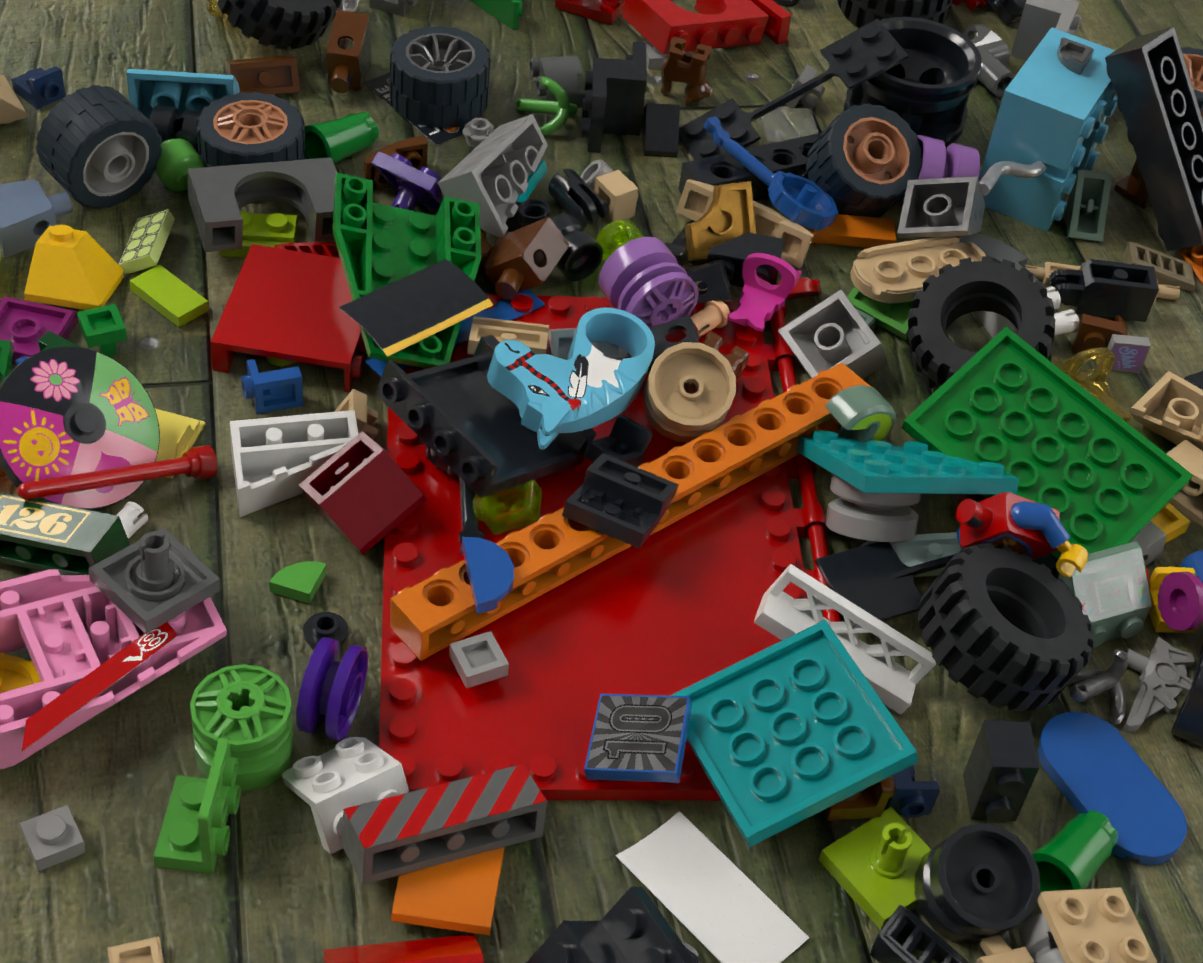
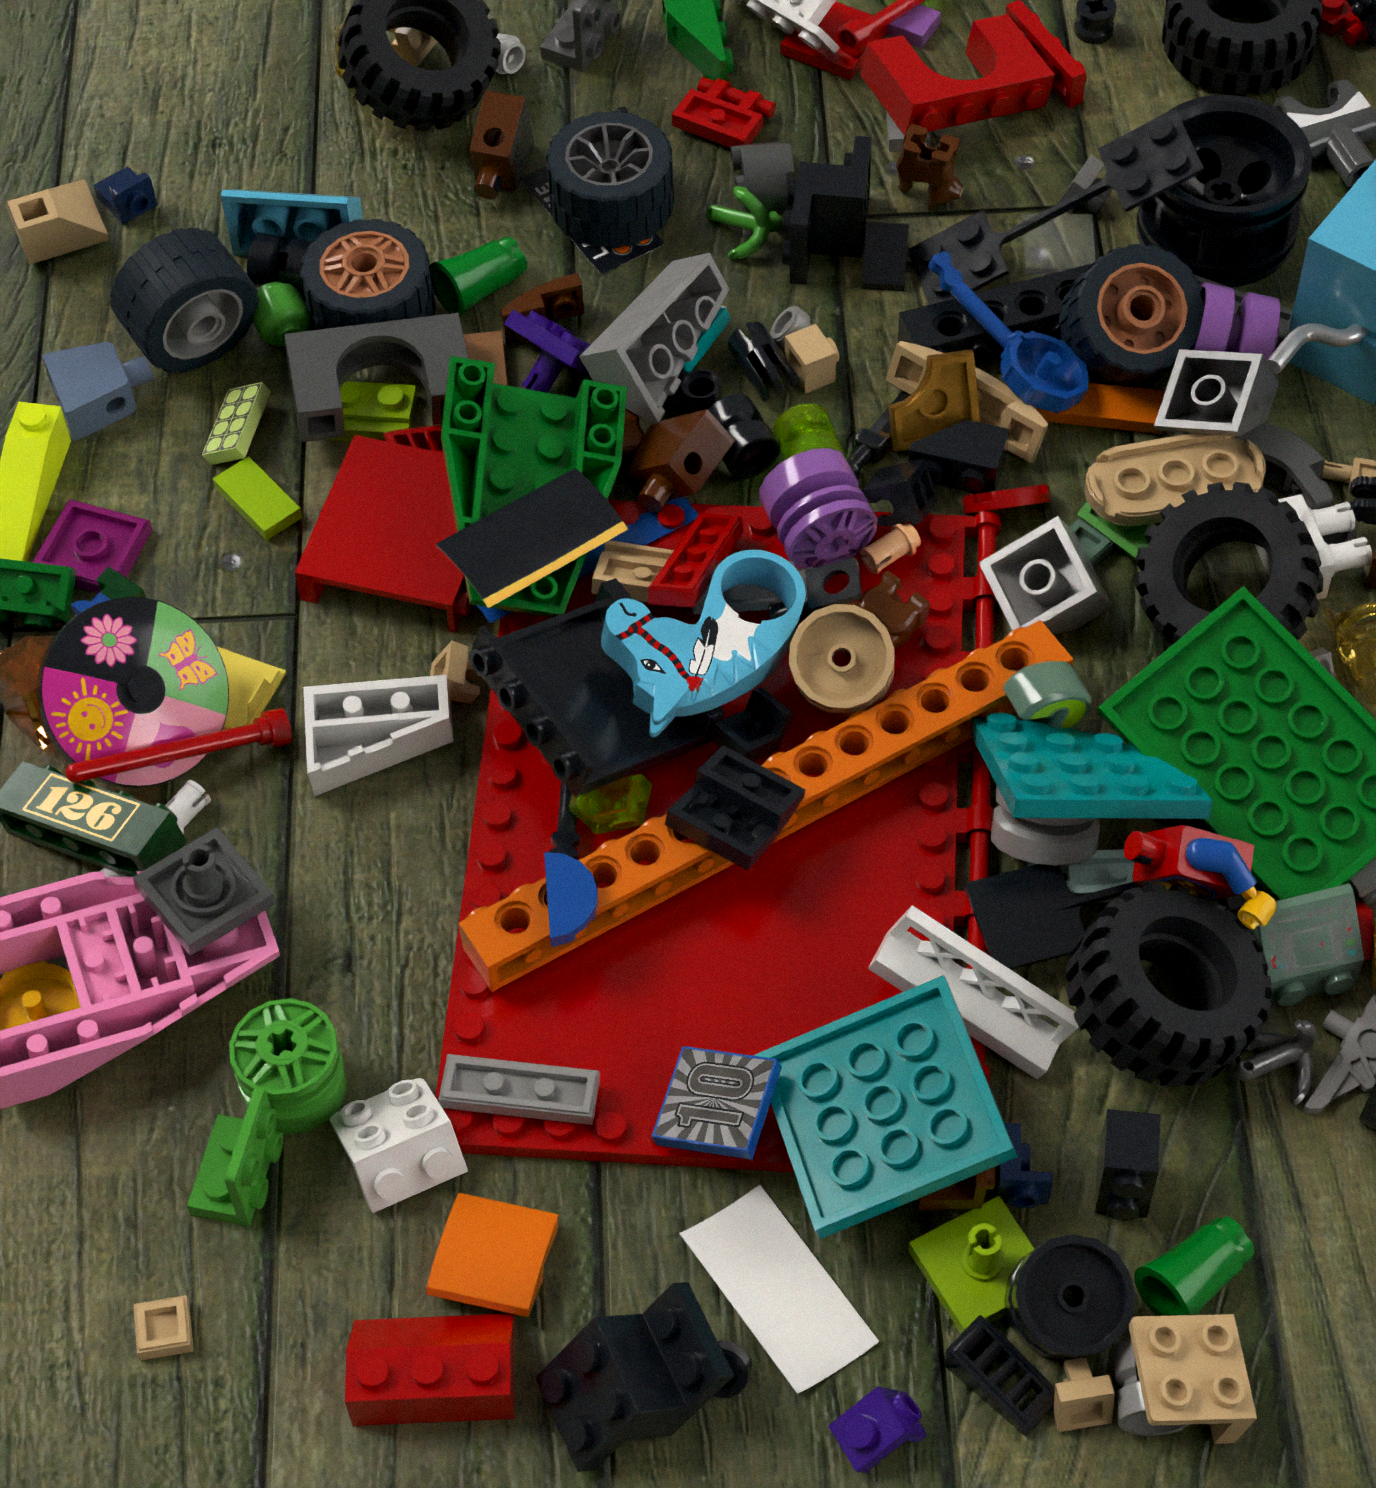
camera: 15 degrees right, 10 degrees up
light grey plate [20,805,86,872] -> none
red sticker [21,622,178,753] -> none
yellow slope [24,225,124,310] -> none
green tile [77,304,127,356] -> none
reddish brown tile [224,55,300,95] -> none
blue bracket [241,359,303,414] -> none
bright green tile [269,561,327,604] -> none
dark purple wheel [296,637,369,741] -> none
dark red slope [299,431,427,555] -> none
black plate [303,612,348,650] -> none
dark grey brick [342,764,547,885] -> none
light grey plate [449,631,509,689] -> none
light grey plate [463,118,495,148] -> none
dark pink hair [728,253,802,332] -> none
blue tile [1038,712,1187,866] -> none
none -> light grey tile [438,1054,600,1125]
none -> red tile [648,513,743,607]
none -> red plate [672,77,776,148]

